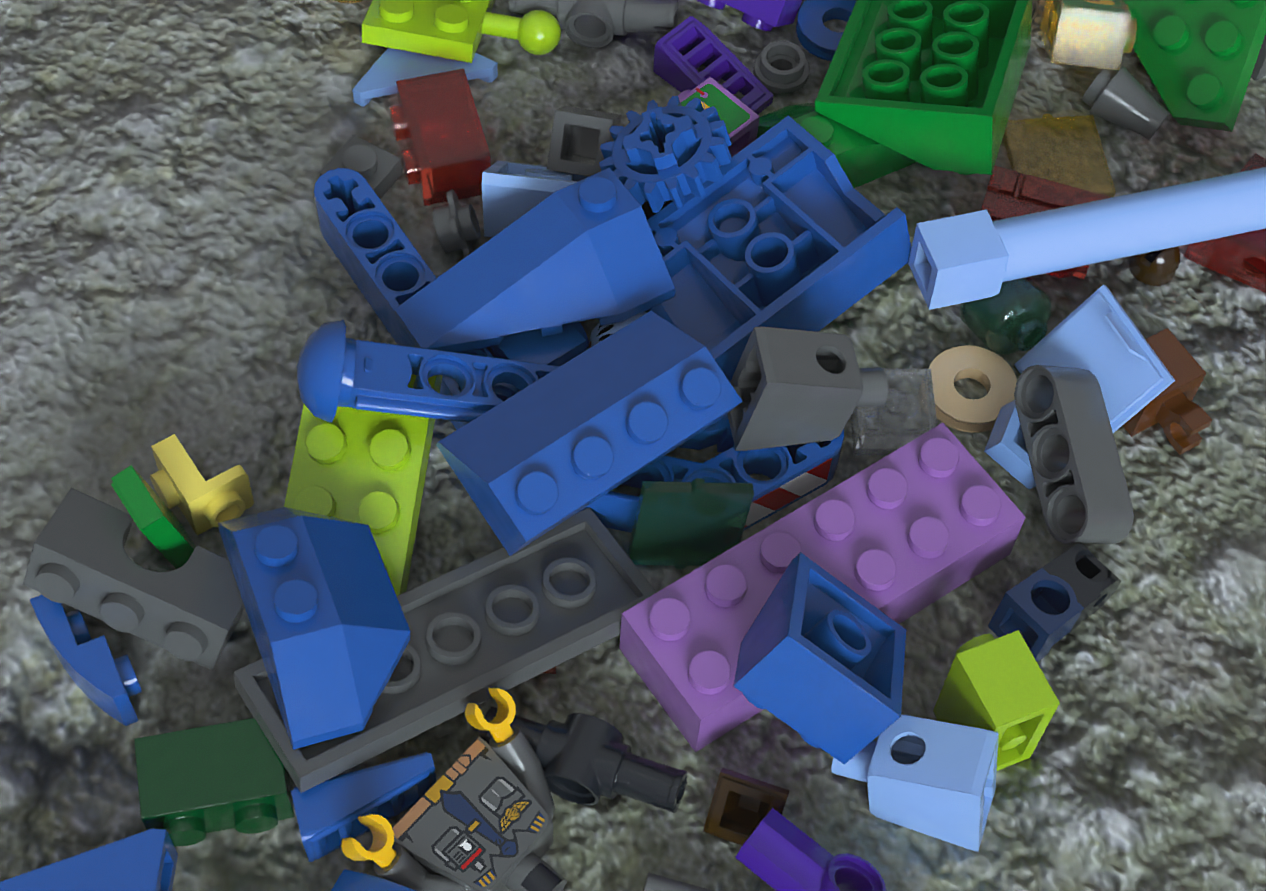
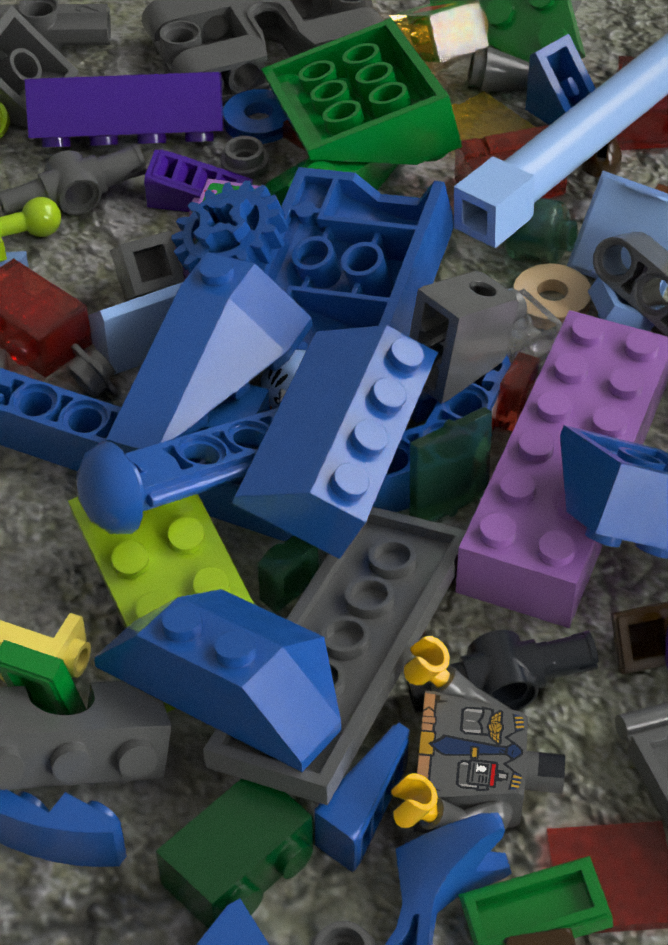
camera: 30 degrees left, 10 degrees down
none -> clear green plate [257,535,319,613]
none -> clear red plate [494,352,540,432]
none -> blue slope [525,34,596,125]

